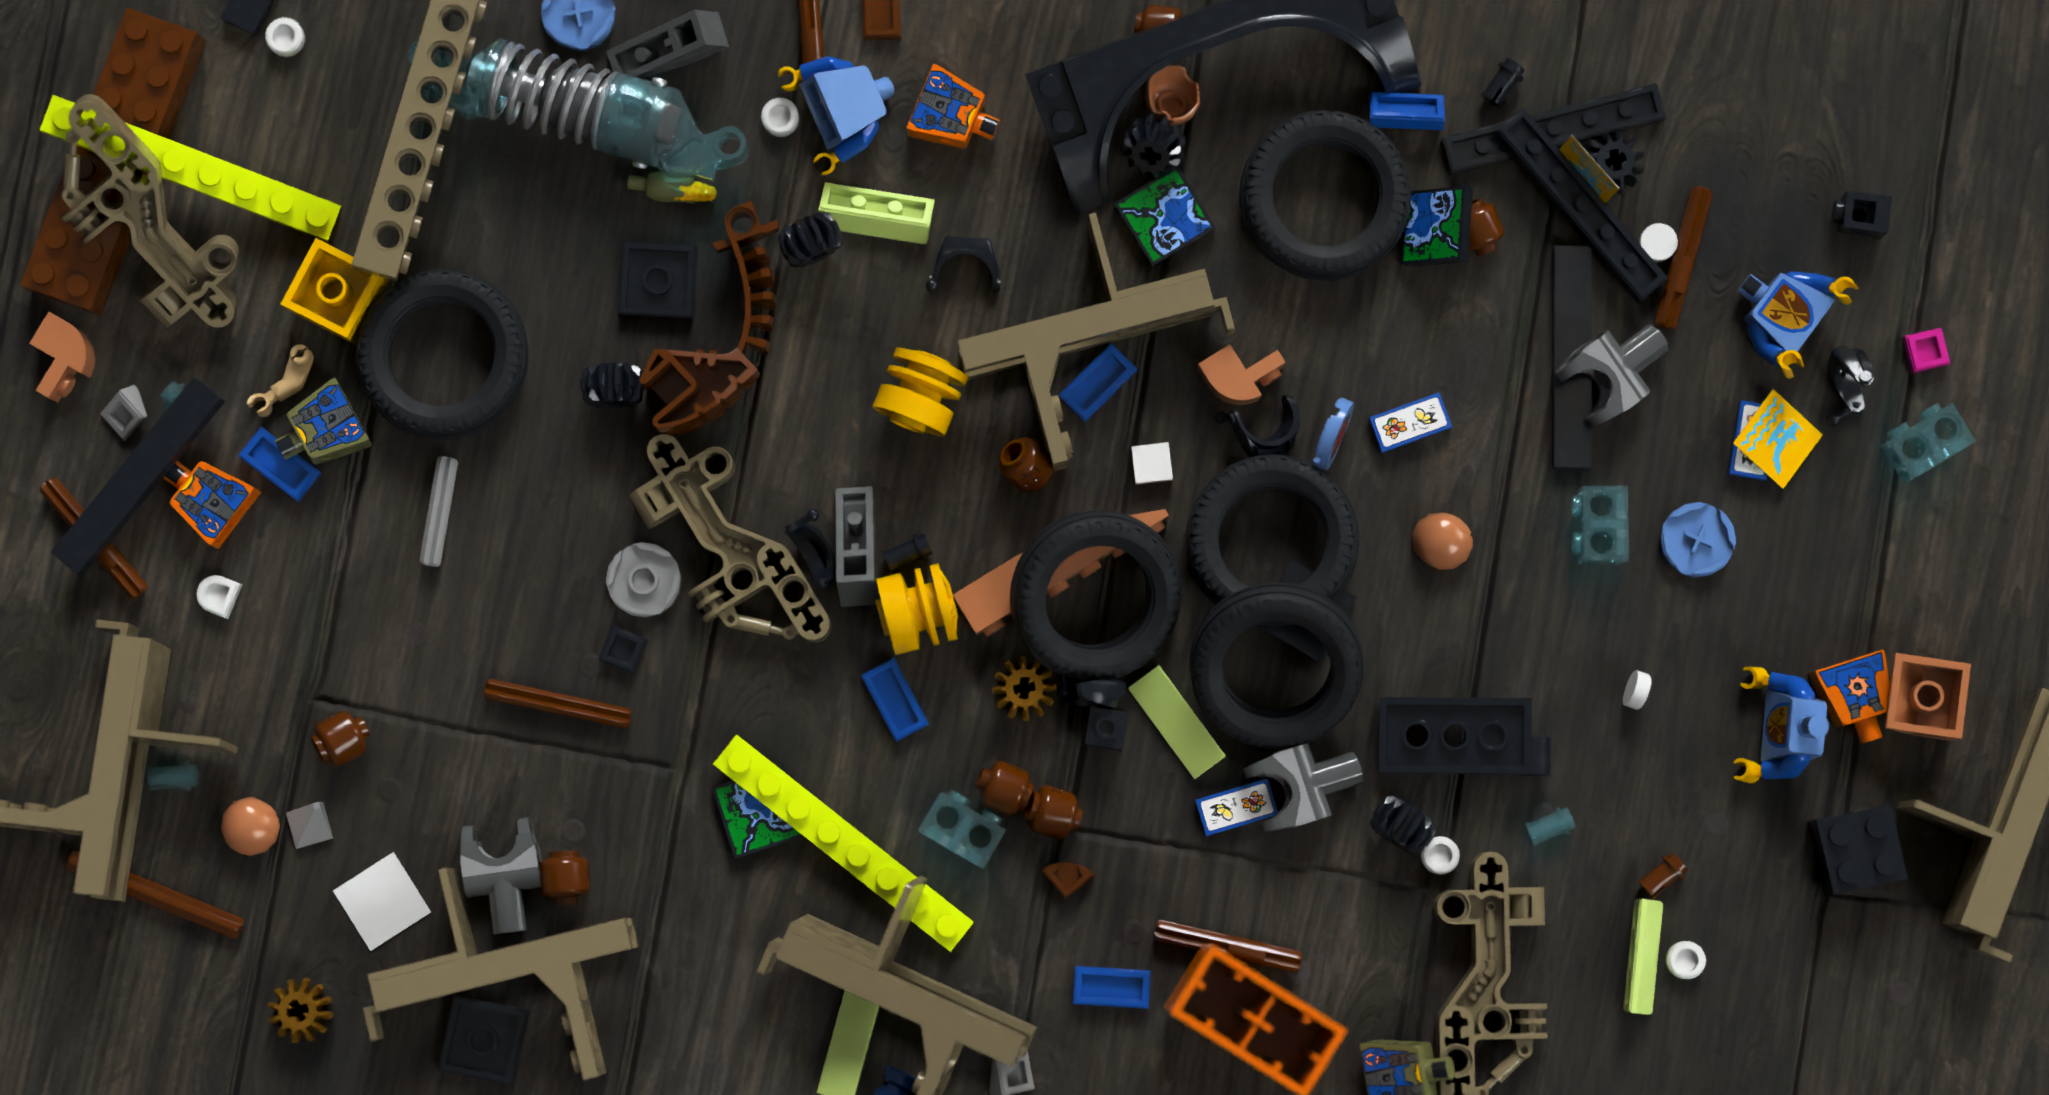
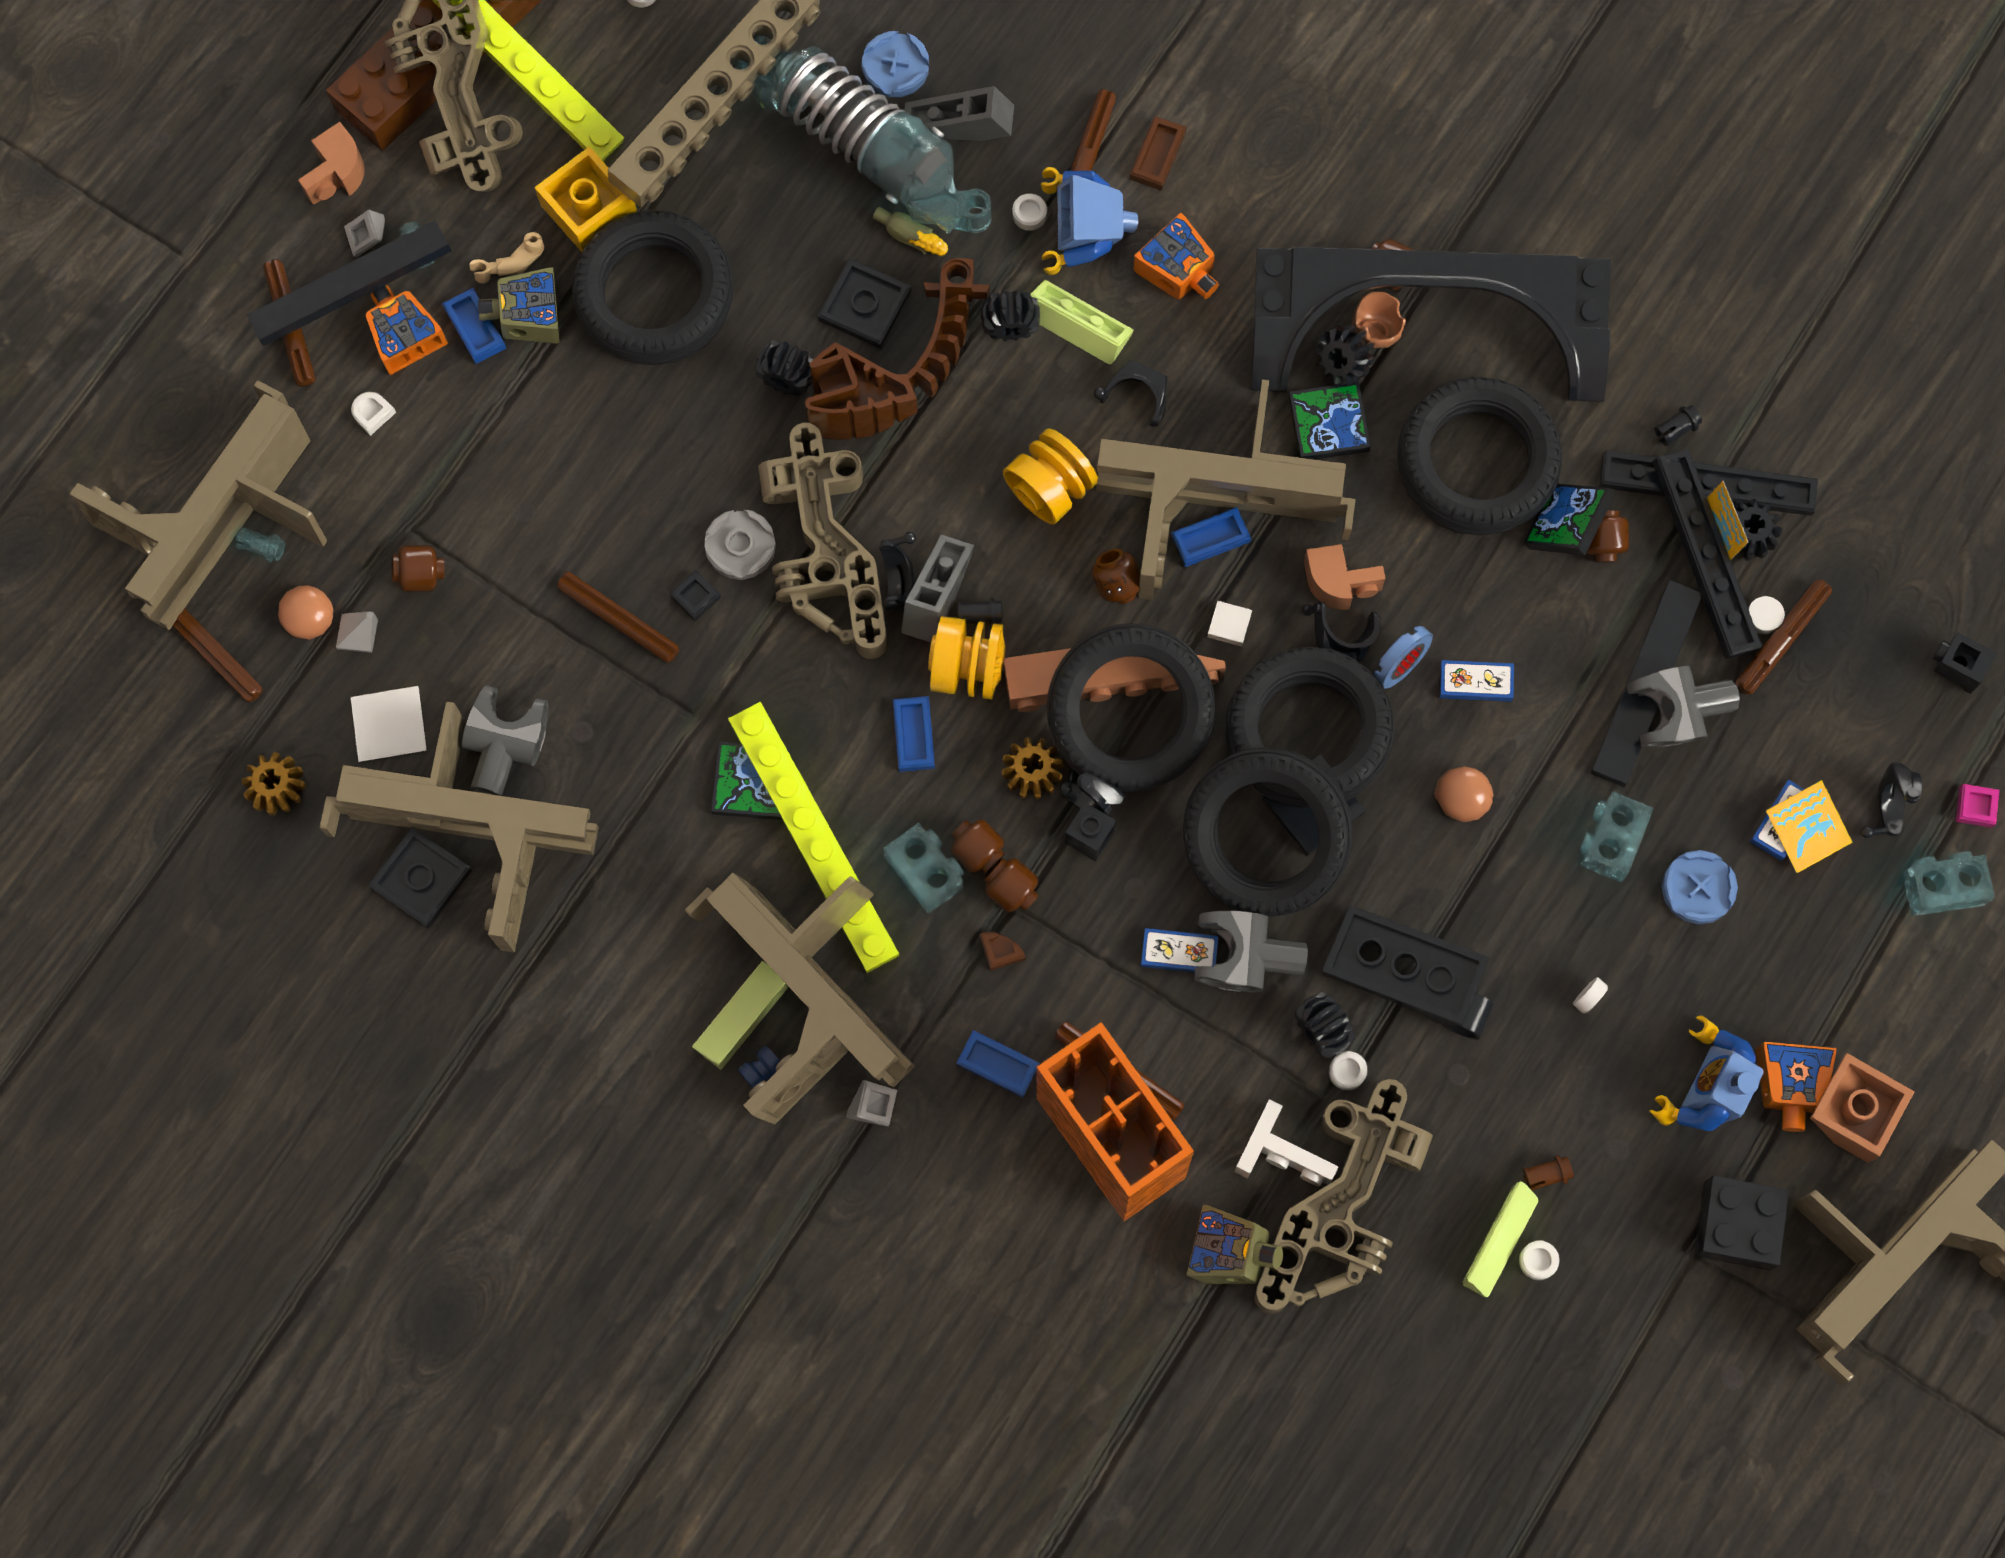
camera: 25 degrees right, 10 degrees down
light grey axle [419,456,458,567] -> none
reddish brown head [540,851,590,905] -> none
yellowish green slope [1128,665,1226,780] -> none
blue tile [1368,92,1445,130] -> none
clear light blue pin [1525,807,1576,846] -> none
torso [1737,271,1858,379] -> none
none -> white bracket [1235,1099,1338,1186]

